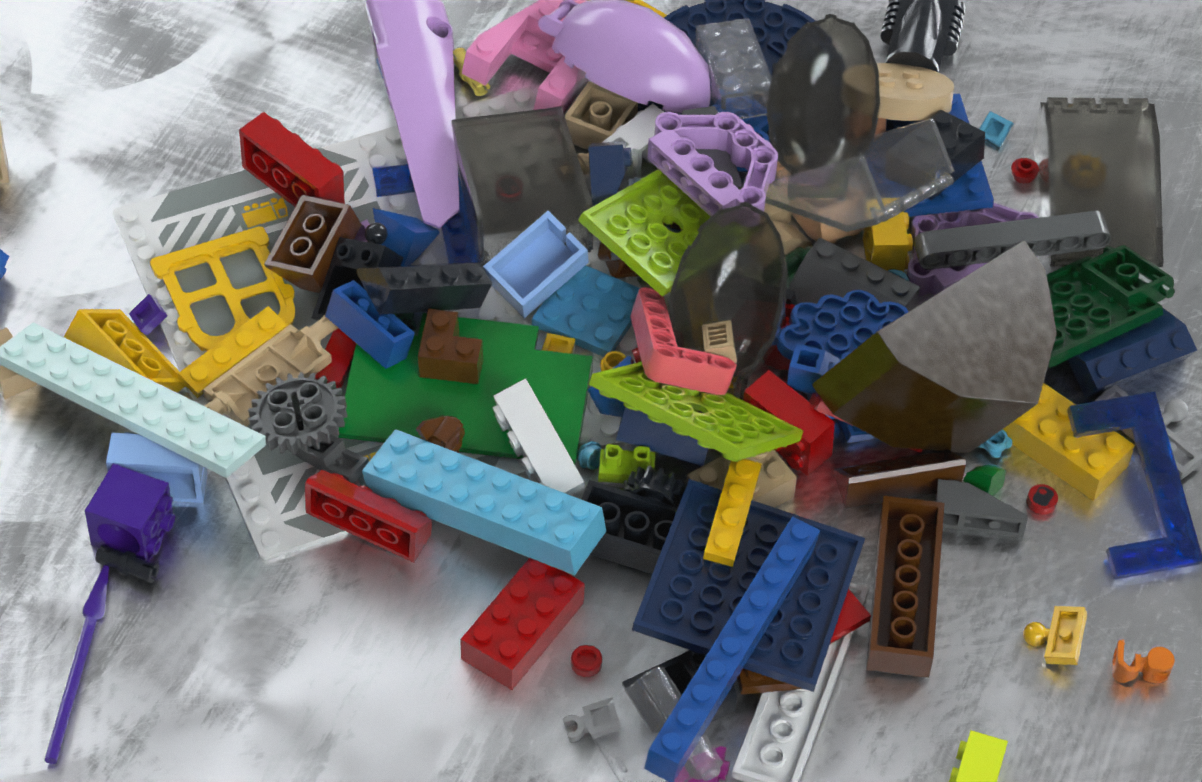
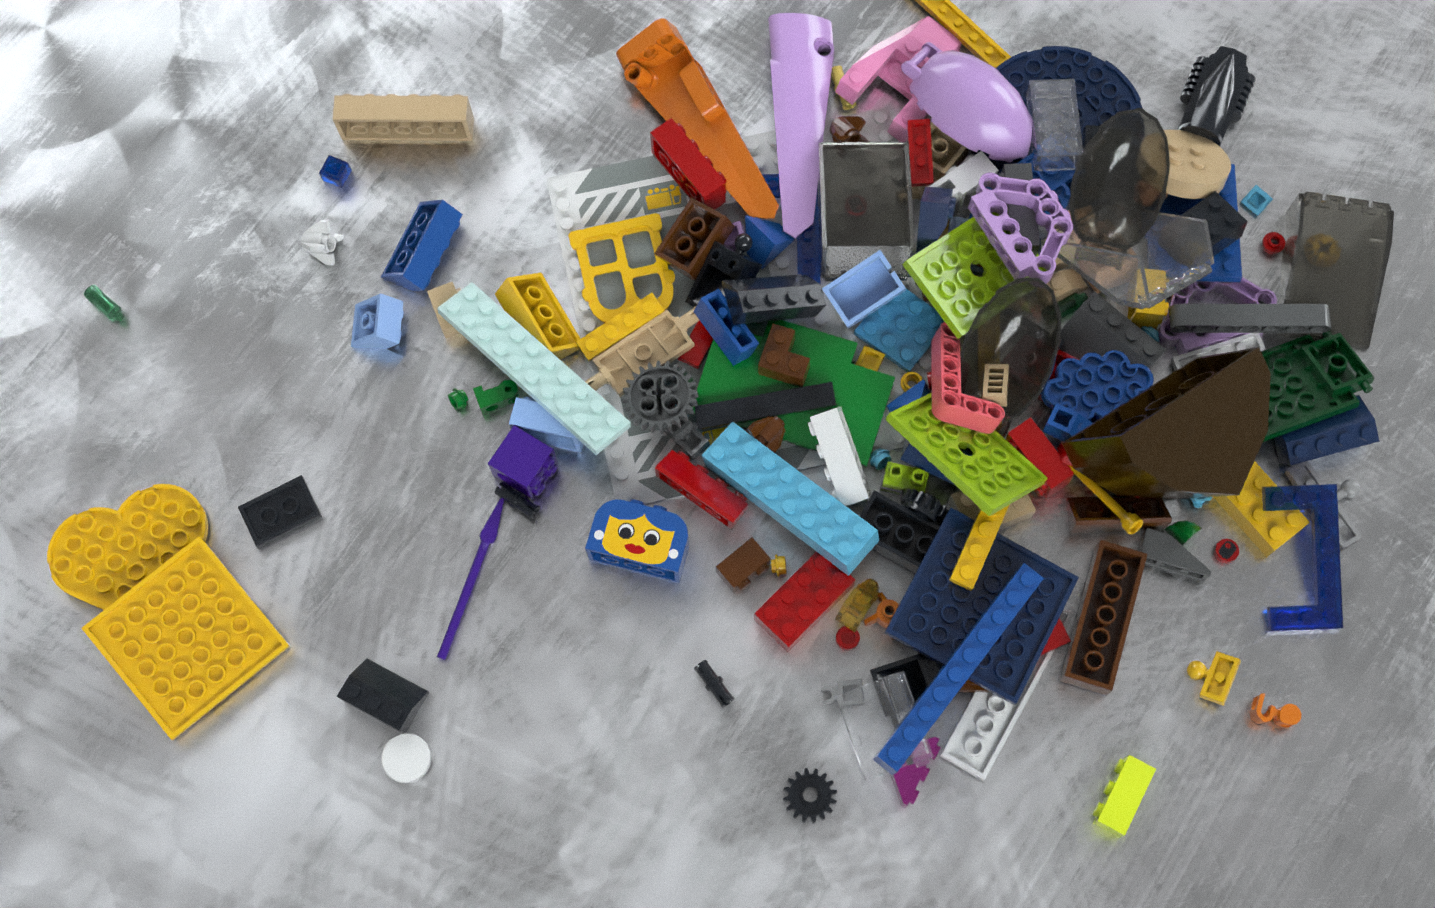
camera: 15 degrees right, 20 degrees up
dark purple plate [129,294,168,336] -> none
none -> green plate [448,388,468,410]
none -> green leg [473,380,519,415]
none -> brick [585,499,689,583]
none -> orange panel [616,18,779,219]
none -> black pin [694,660,735,708]
none -> black tile [695,382,836,430]
none -> reddish brown brick [716,537,771,593]
none -> yellow plate [771,554,787,577]
none -> reddish brown brick [829,116,869,159]
none -> clear yellow brick [835,579,880,632]
none -> orange brick [863,592,899,640]
none -> red plate [907,119,934,187]
none -> yellow piece [1068,465,1143,535]

